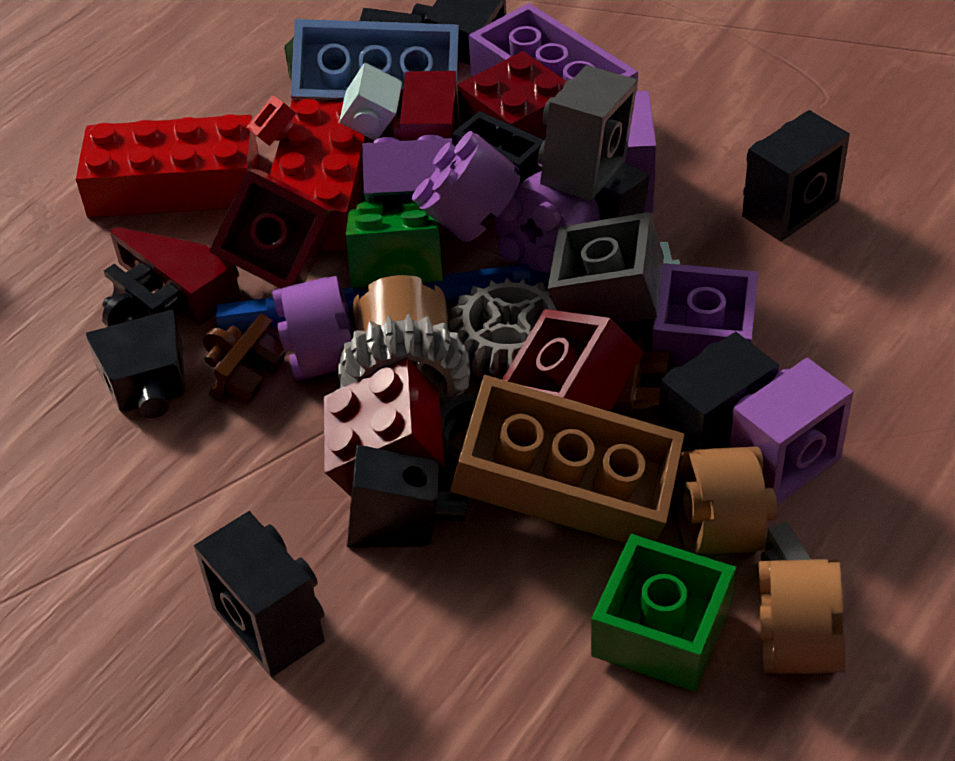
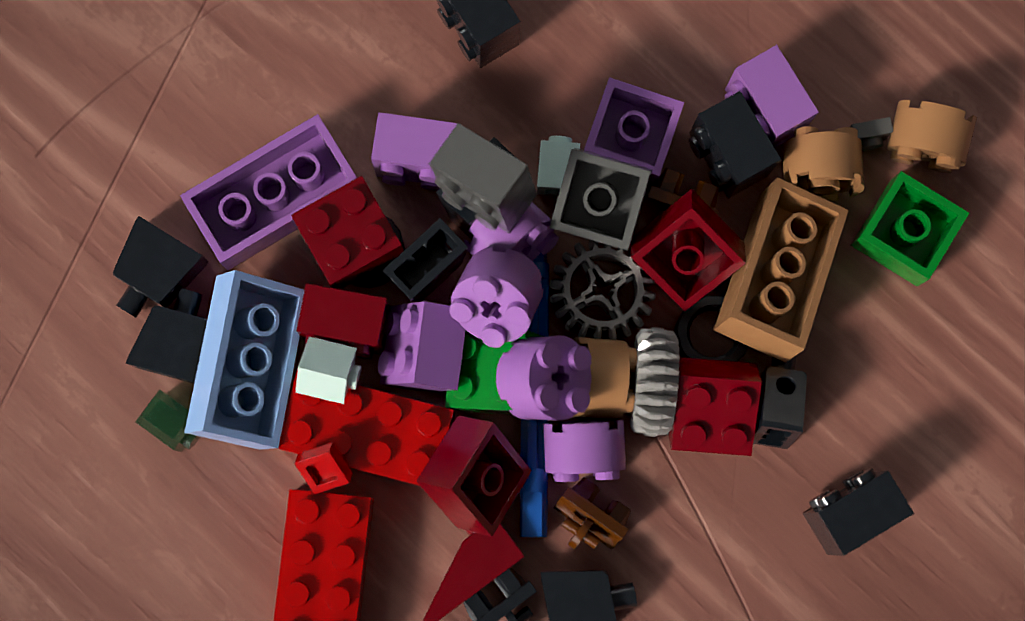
camera: 90 degrees left, 35 degrees up
none -> medium lavender brick [496,336,592,420]

